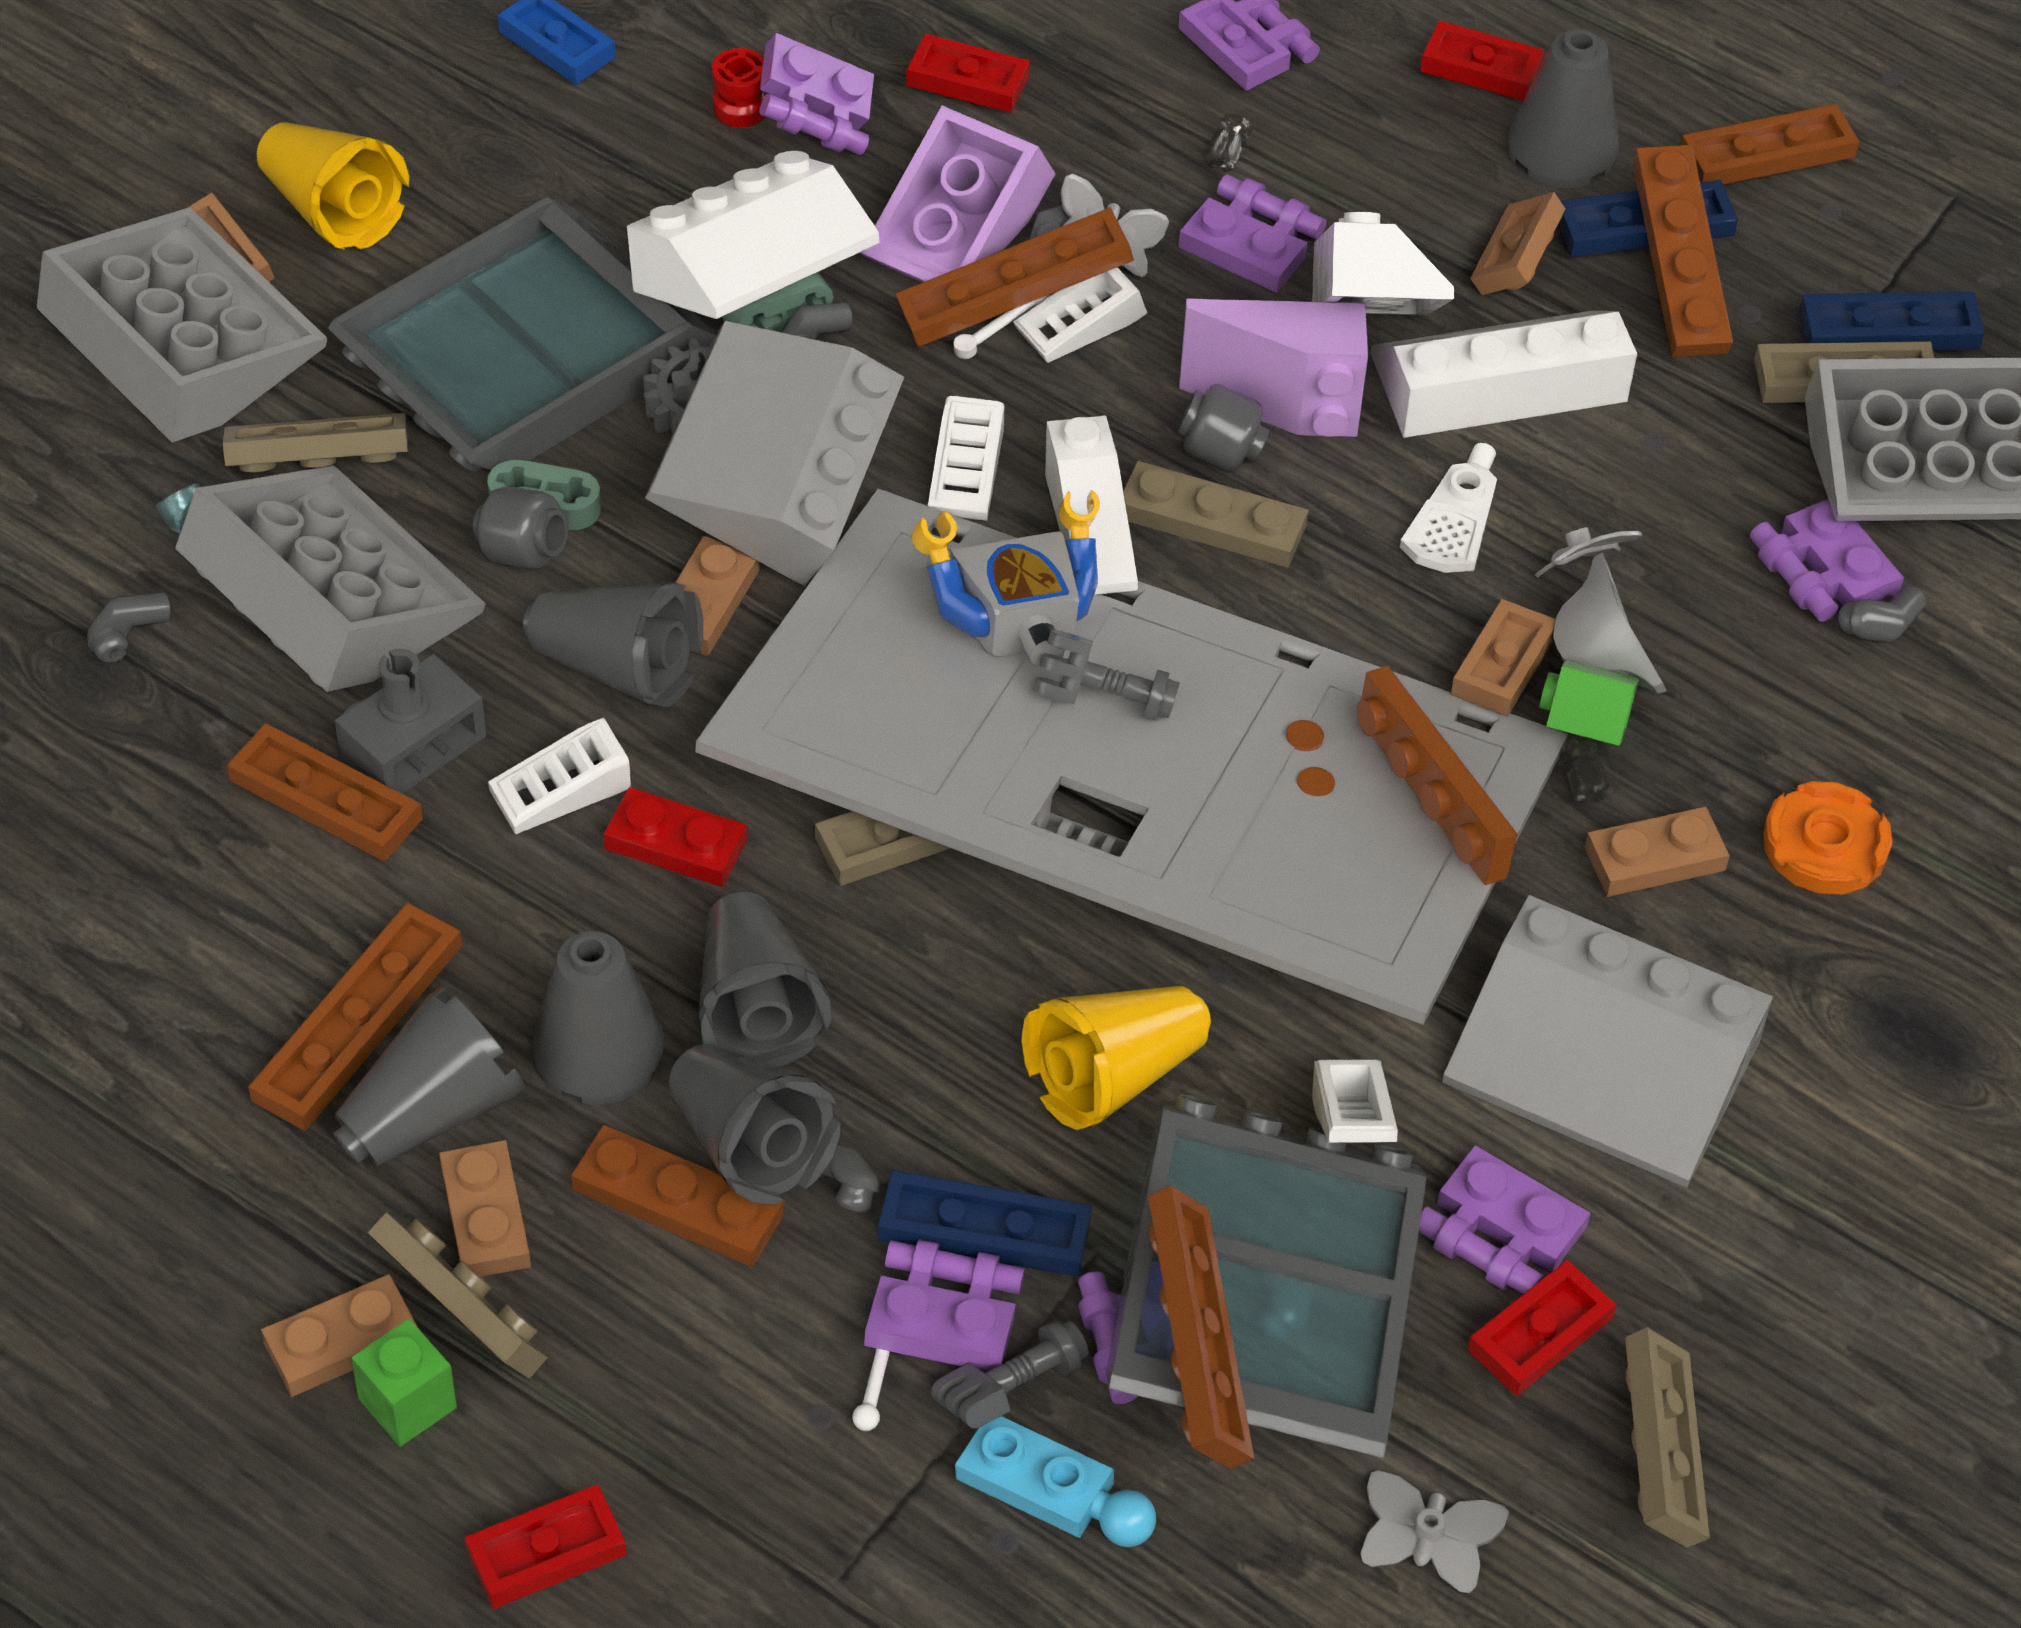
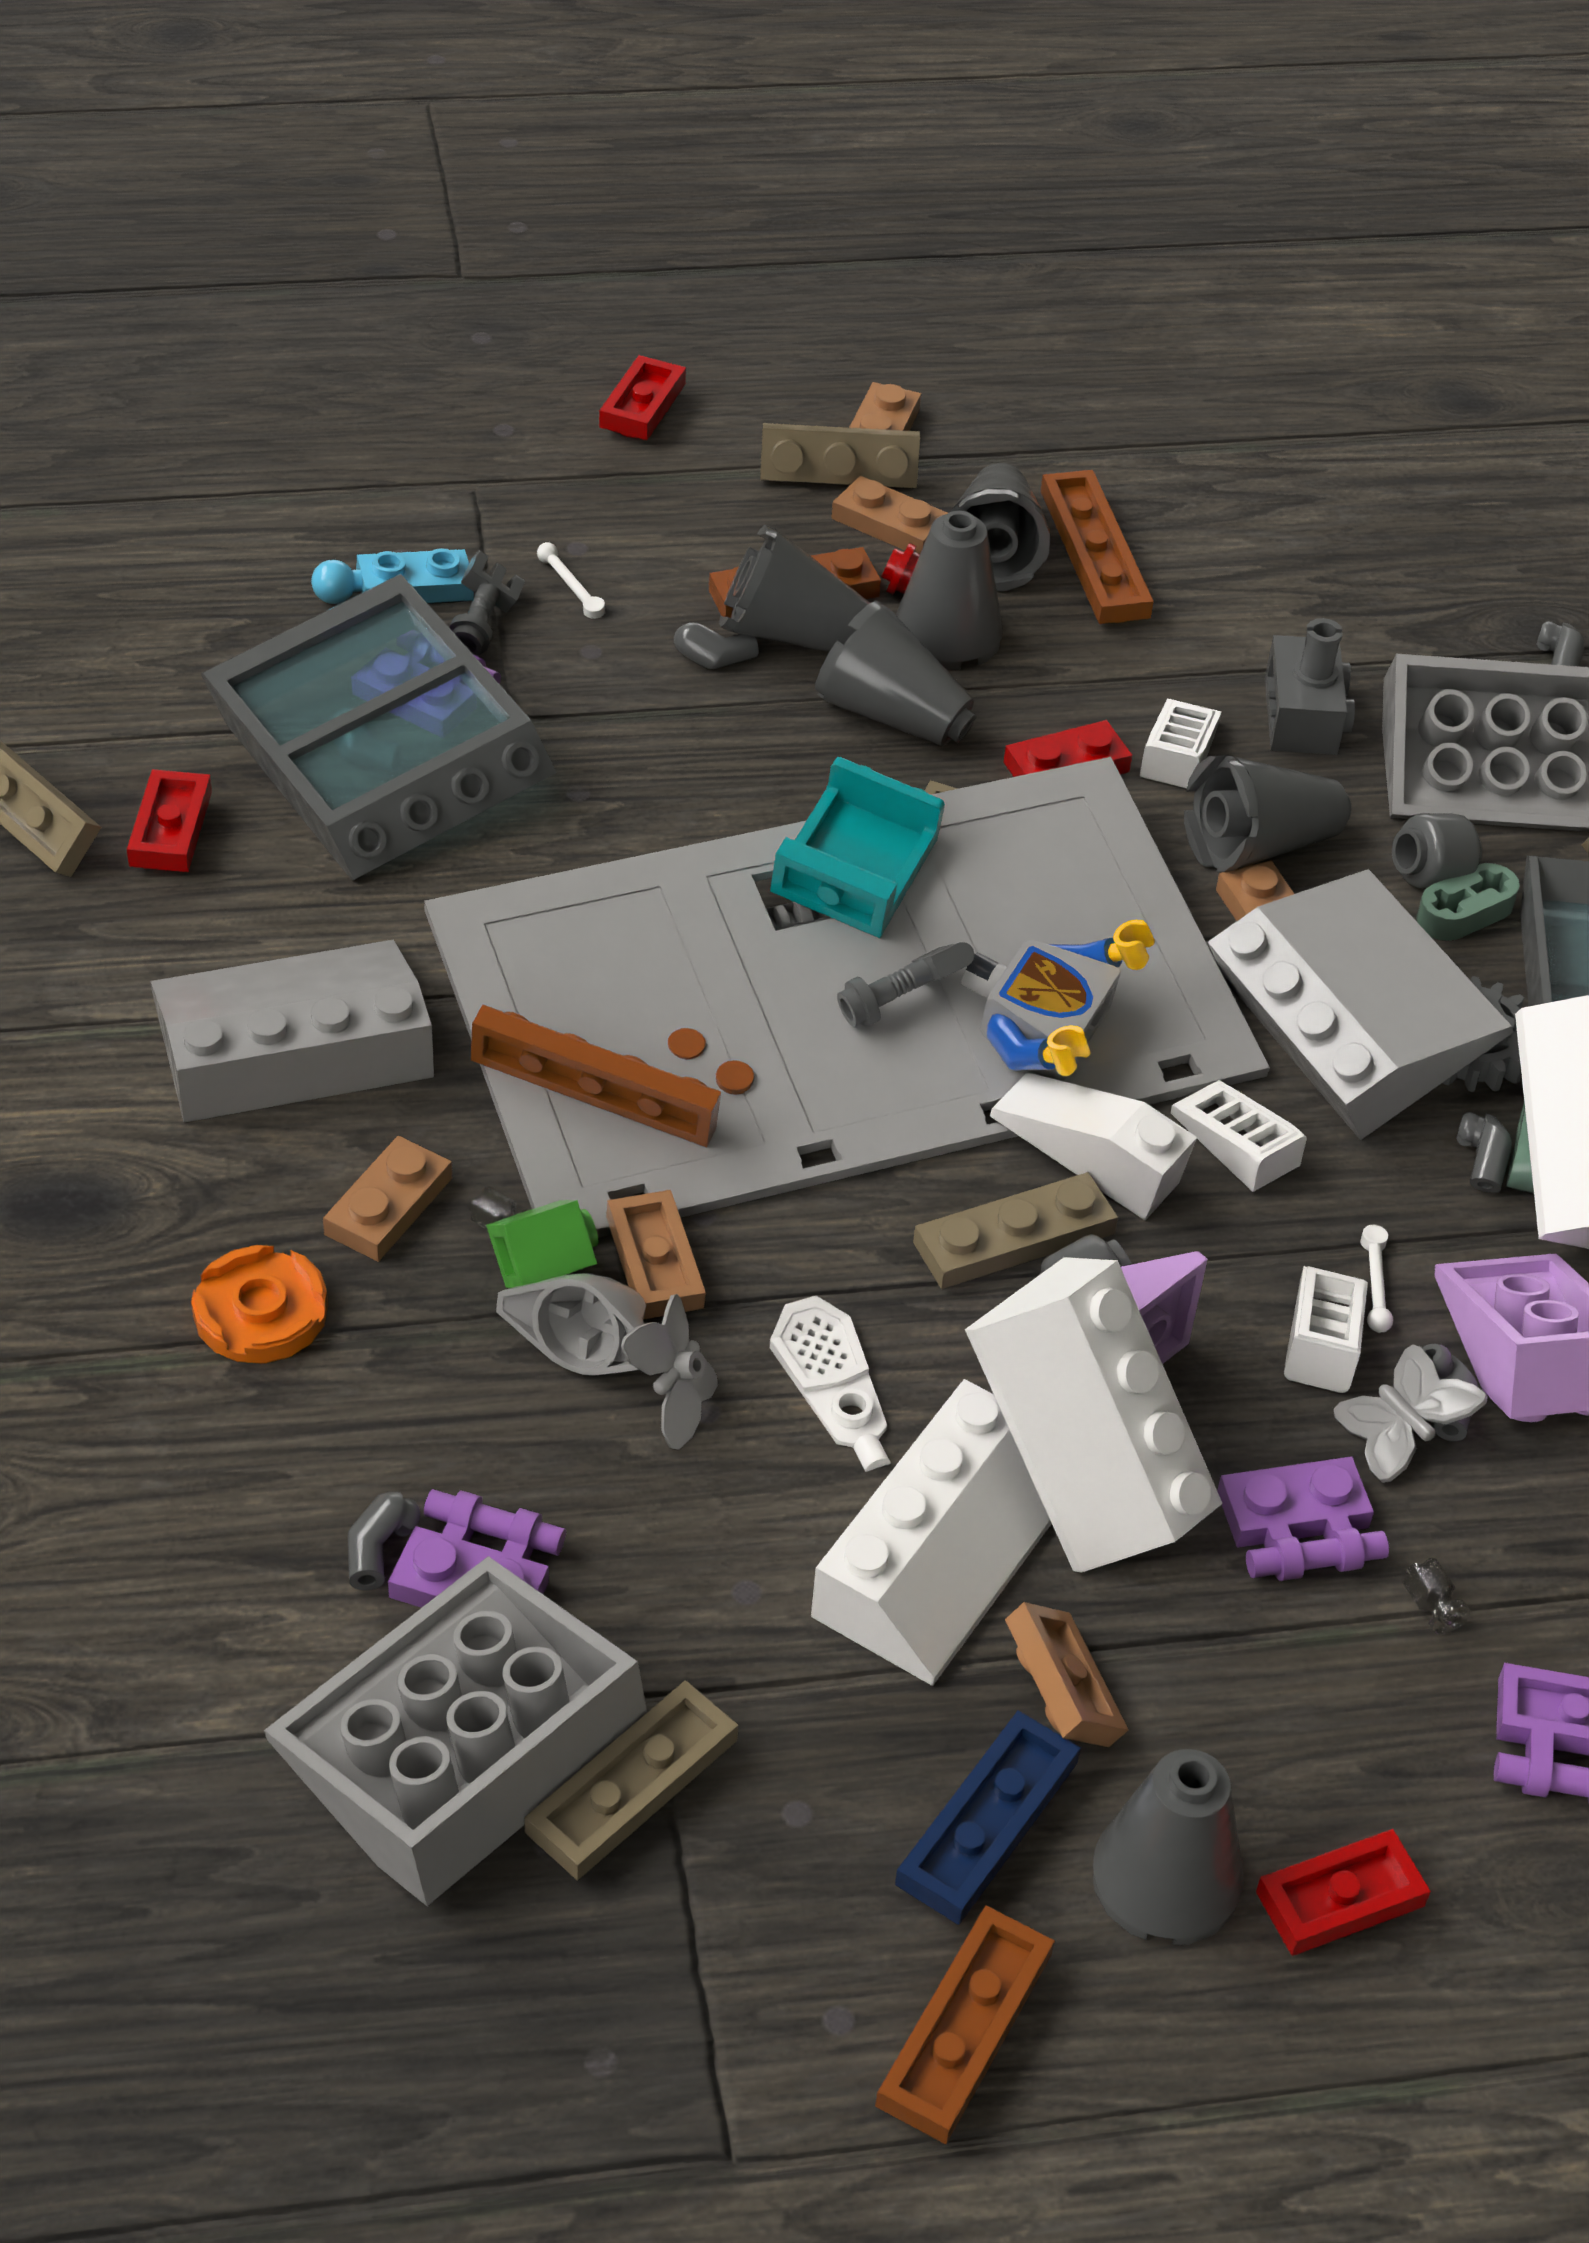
camera: 135 degrees right, 5 degrees down
dark orange plate [227,723,423,862] -> none
bright green brick [351,1318,457,1447] -> none
medium lavender plate [864,1239,1025,1372] -> none
dark blue plate [878,1170,1093,1277] -> none
dark orange plate [895,207,1134,347] -> none
yellow cone [1021,986,1211,1130] -> none
dark orange plate [1148,1185,1255,1469] -> none
white slope [1312,1060,1398,1143] -> none
light grey piece [1360,1470,1509,1593] -> none
medium lavender plate [1419,1145,1590,1294] -> none
dark orange plate [1632,145,1733,358] -> none
dark blue plate [1799,292,1985,351] -> none
none -> teal panel [770,757,945,938]
none -> red plate [881,542,920,595]

